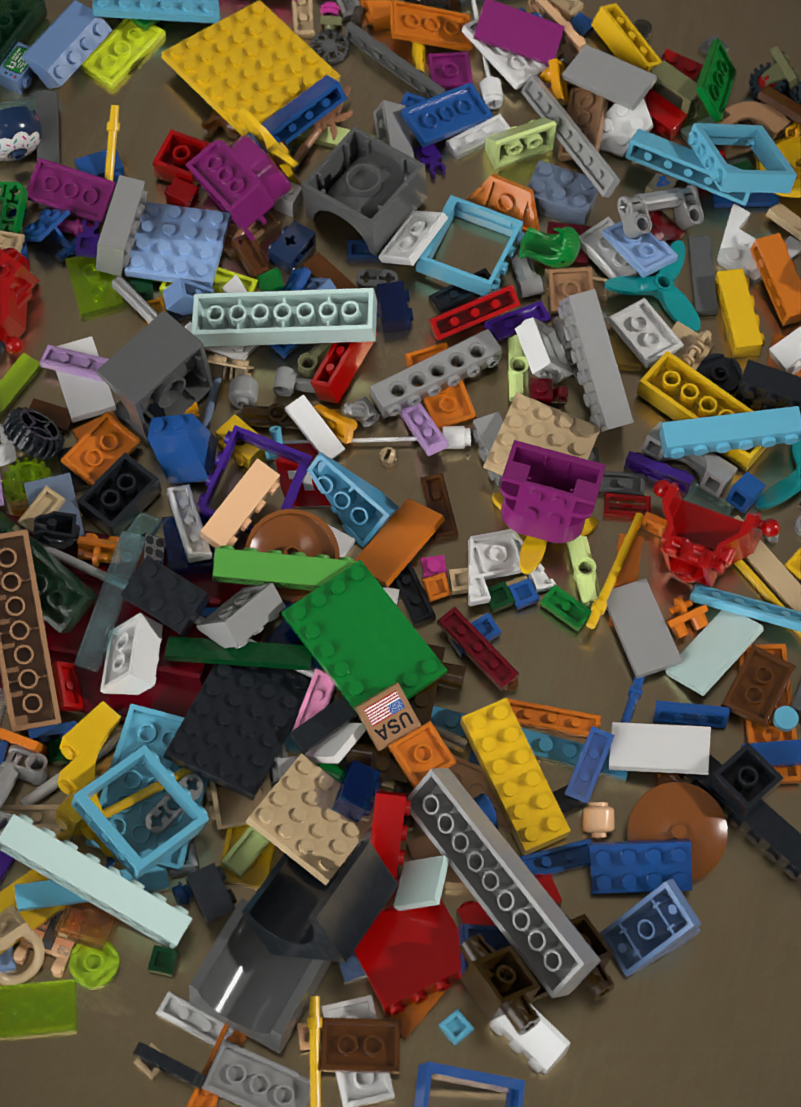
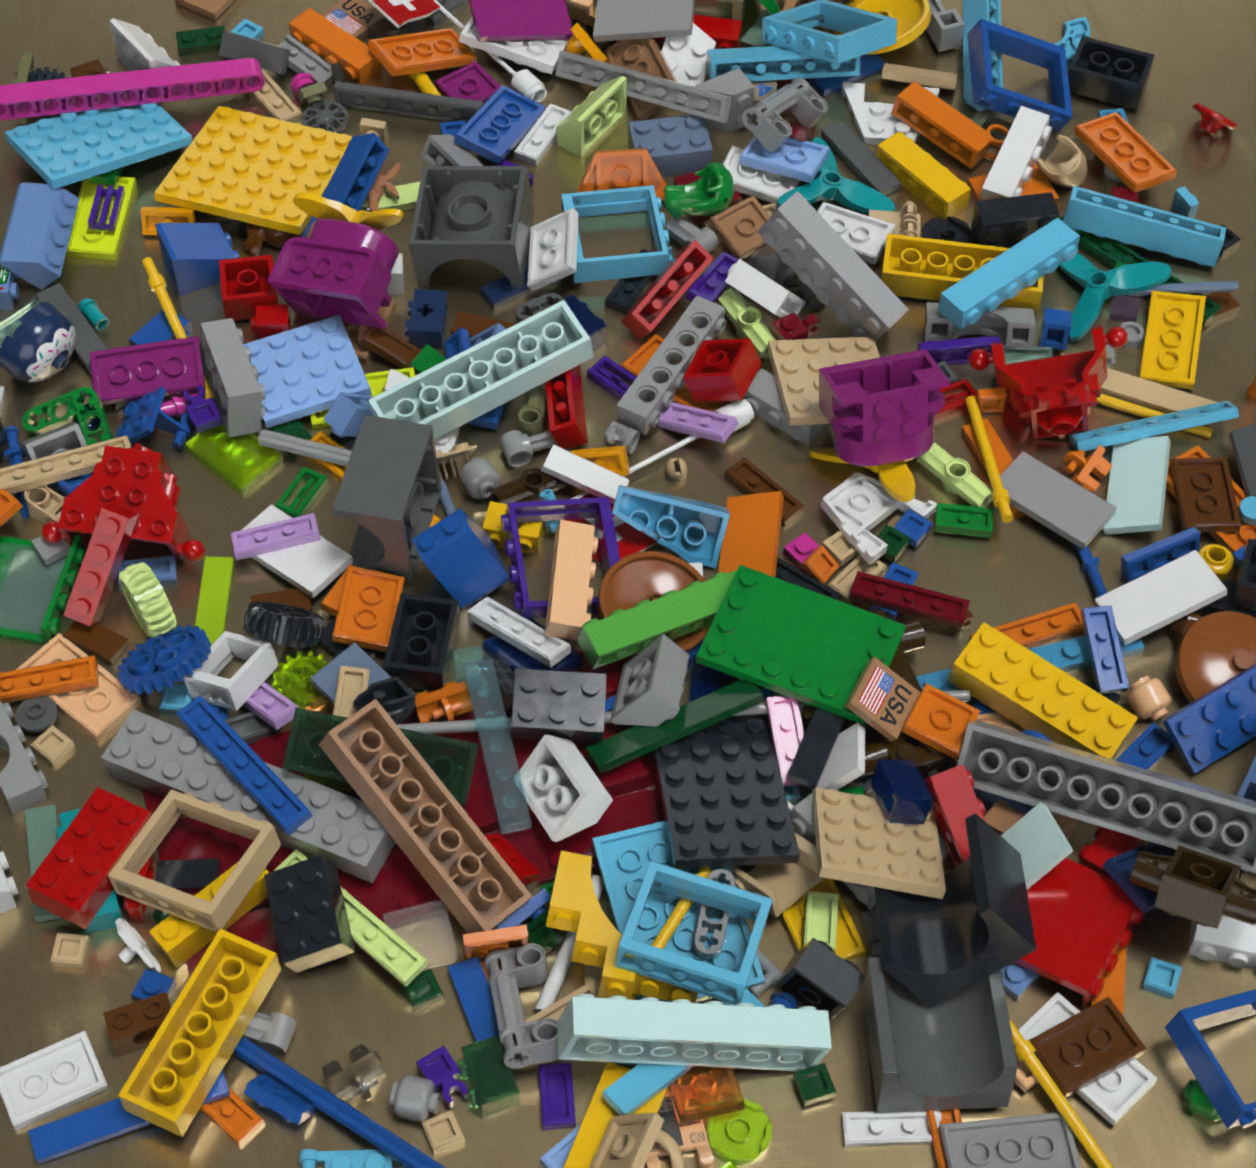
camera: 30 degrees left, 10 degrees down
none -> teal pin [78,298,110,331]
none -> dark purple tile [88,185,125,231]
none -> light orange tile [140,207,195,235]
none -> blue slope [155,223,240,296]
none -> green tile [275,466,328,518]
none -> tan plate [359,118,388,145]
none -> dark purple tile [587,356,637,400]
none -> red brick [683,338,762,402]
none -> light grey slope [695,68,755,132]
none -> tan tile [828,554,886,605]
none -> yellow head [1198,544,1234,581]

